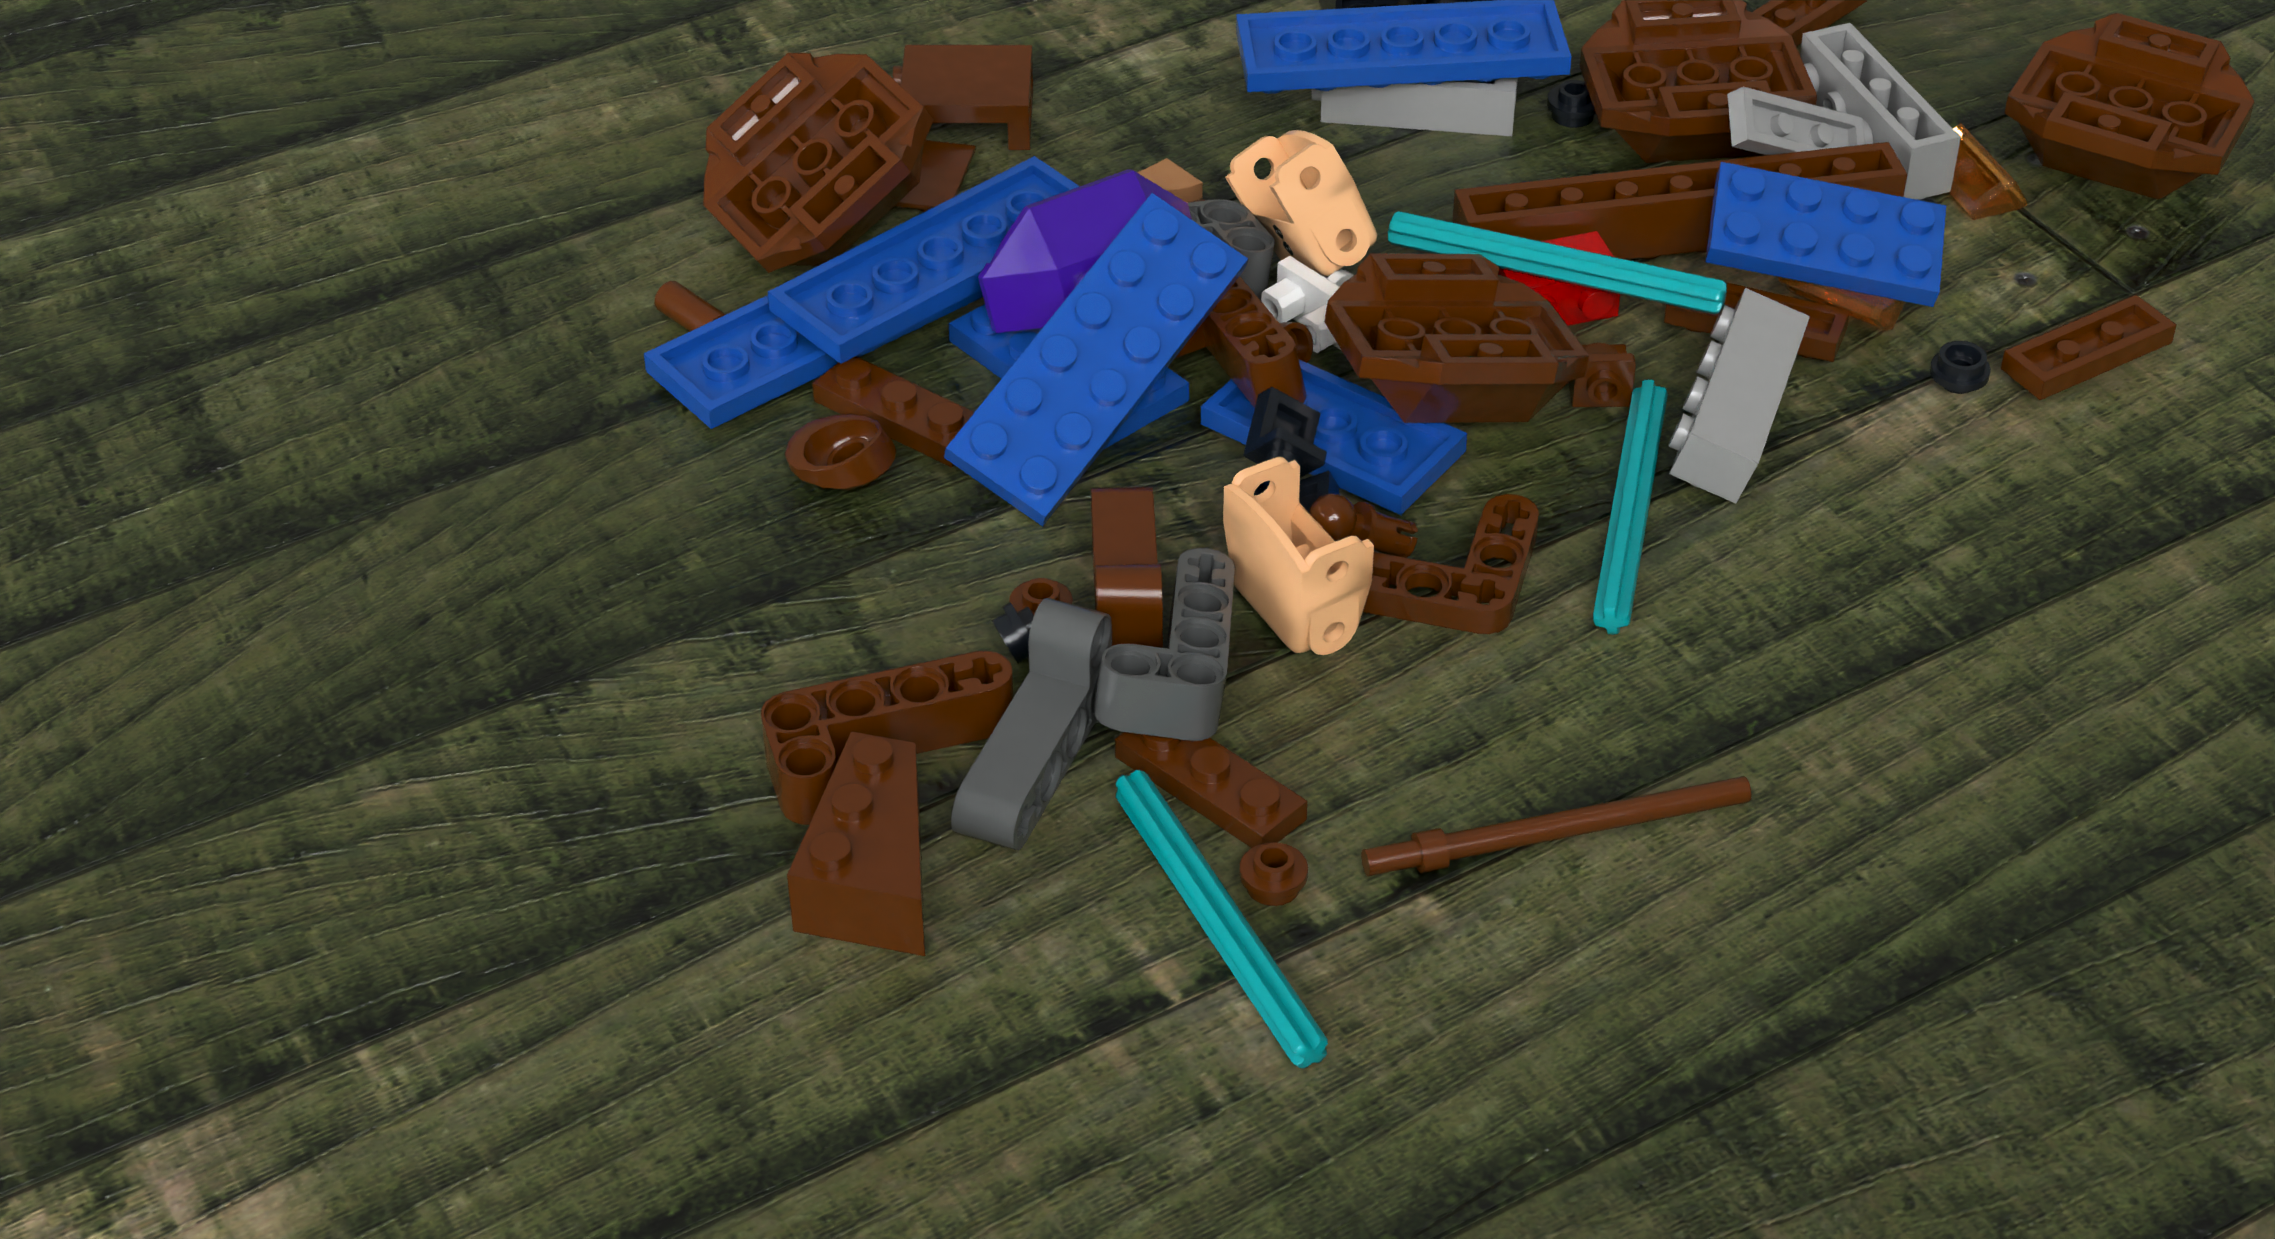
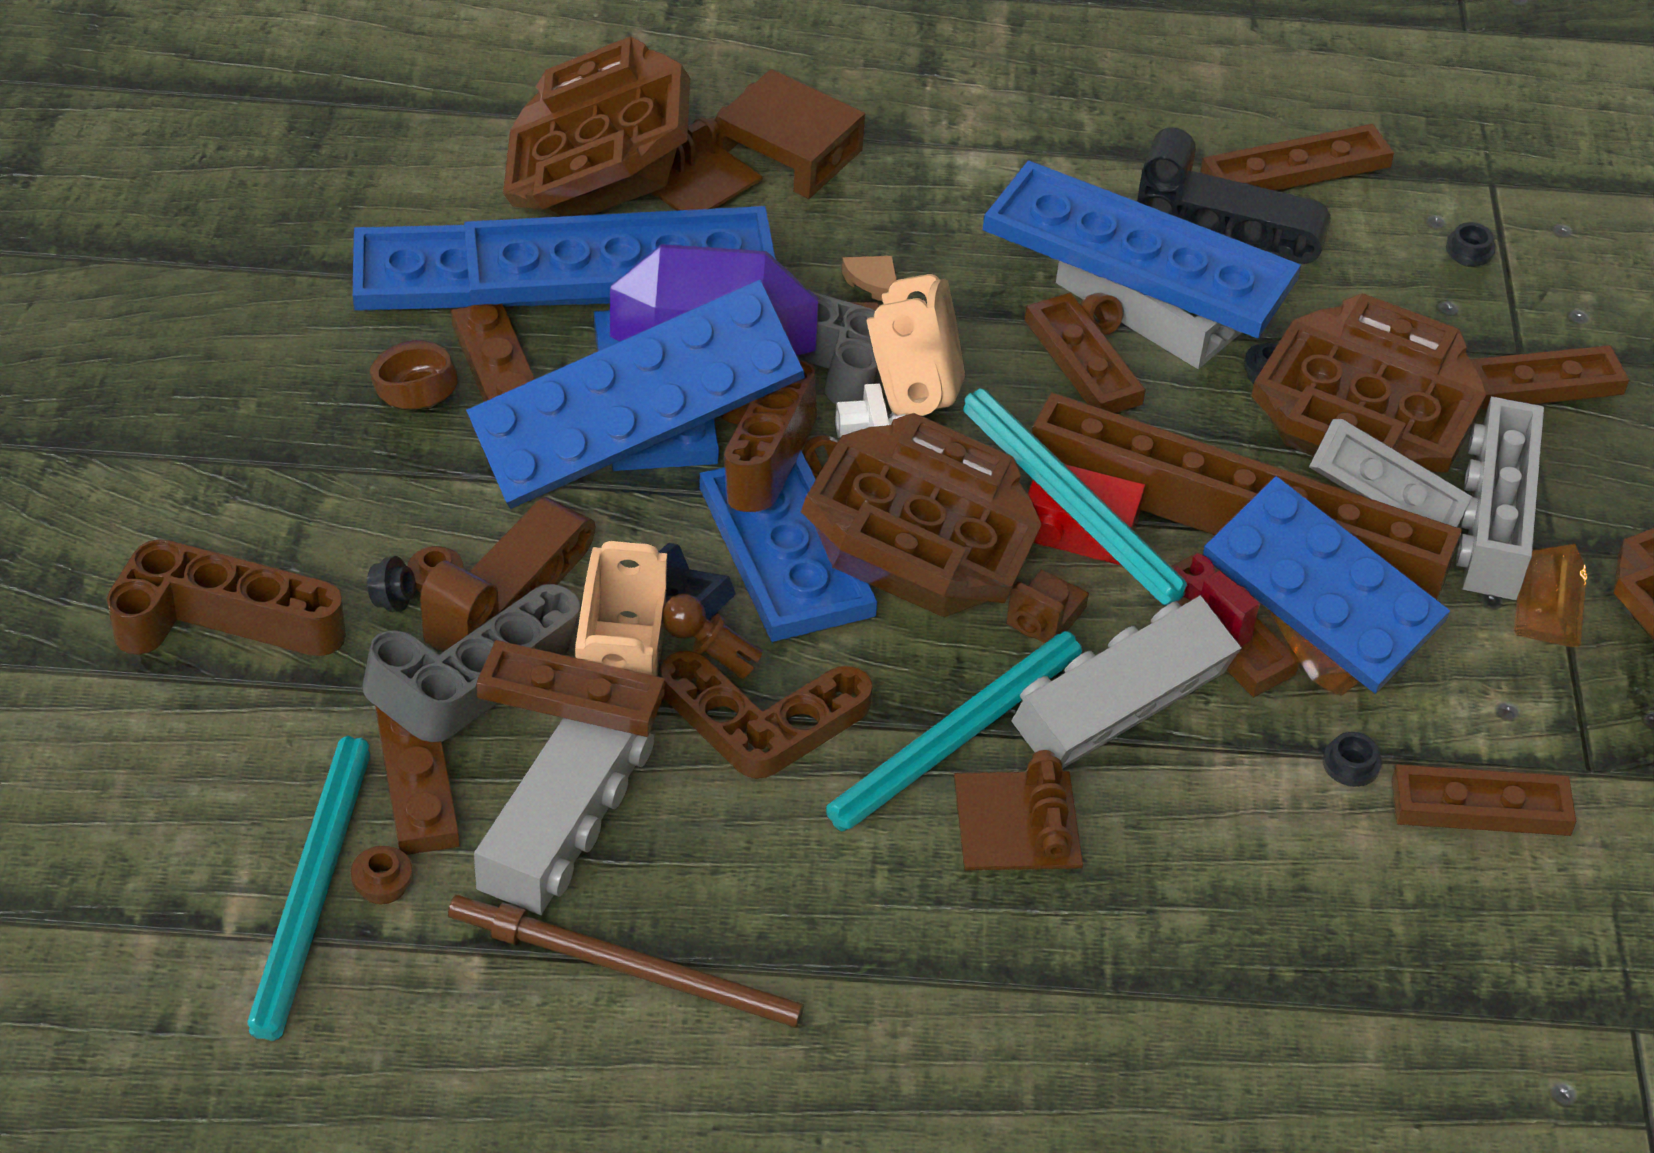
camera: 30 degrees right, 5 degrees up
reddish brown axle [655,281,726,331] -> none
reddish brown wedge [787,731,925,956] -> none
dark grey beam [951,598,1112,851] -> none
black bracket [1243,387,1327,478] -> none
none -> light grey brick [474,718,654,915]
none -> reddish brown plate [476,640,665,737]
none -> reddish brown hinge [954,750,1083,871]
none -> reddish brown plate [1025,293,1146,413]
none -> reddish brown hinge [1080,293,1123,335]
none -> dark red plate [1174,553,1260,647]

